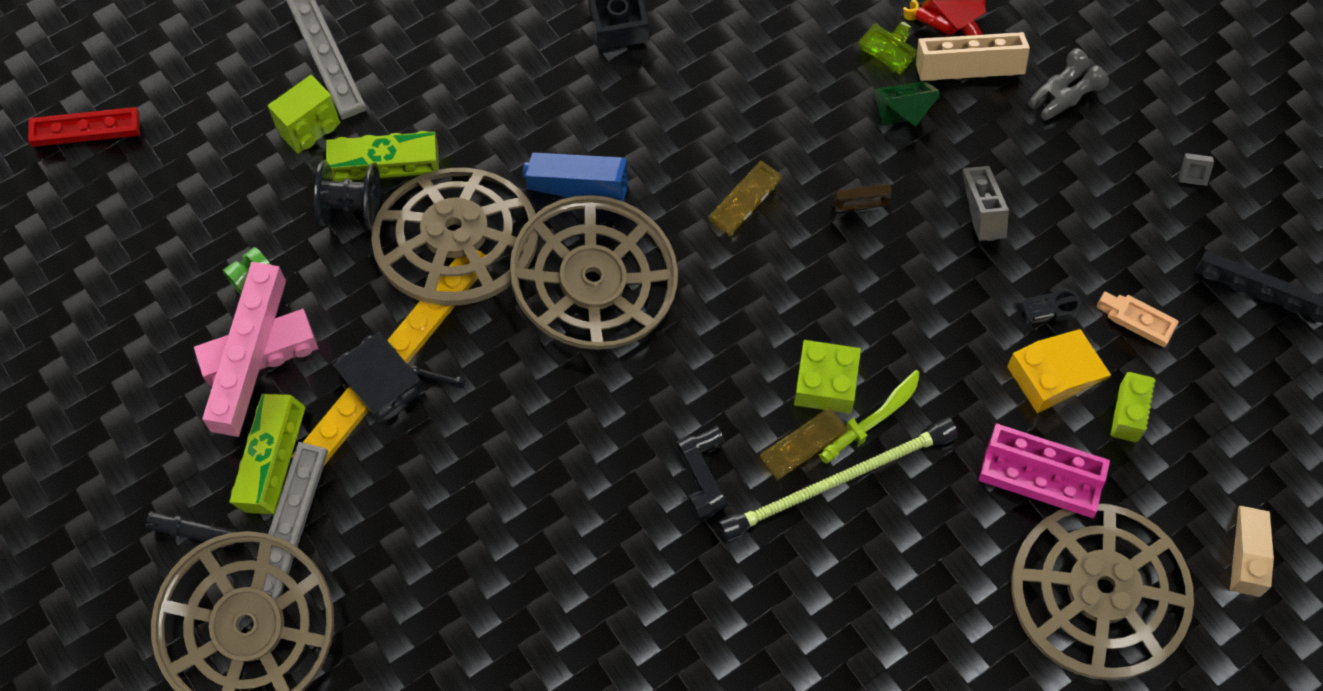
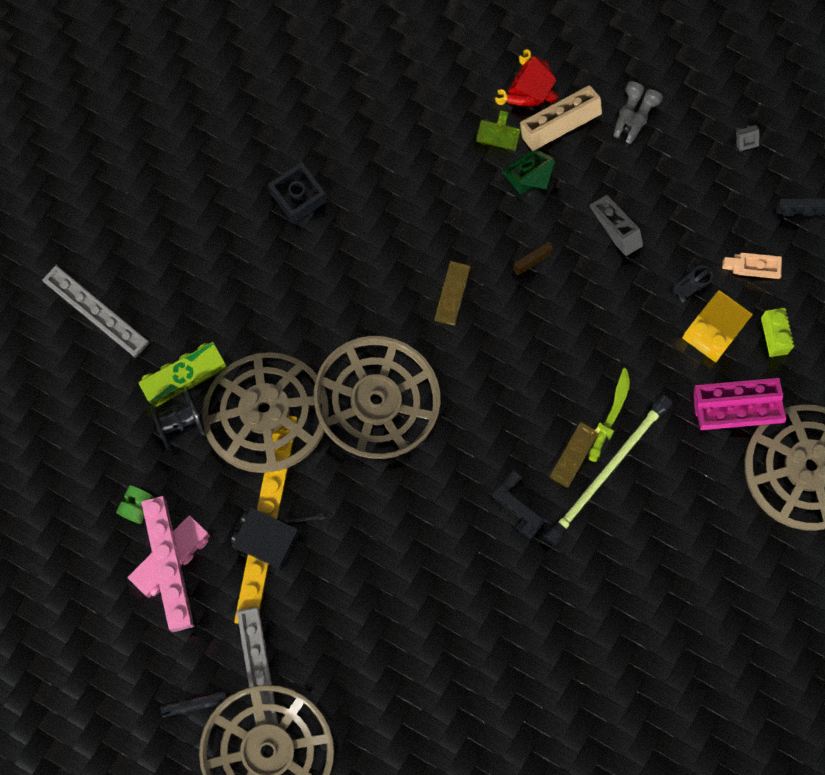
camera: 25 degrees left, 10 degrees up
lime brick [230,394,305,515] -> none
lime piece [267,75,340,154] -> none
slope [522,153,628,202] -> none
lime piece [794,340,861,414] -> none

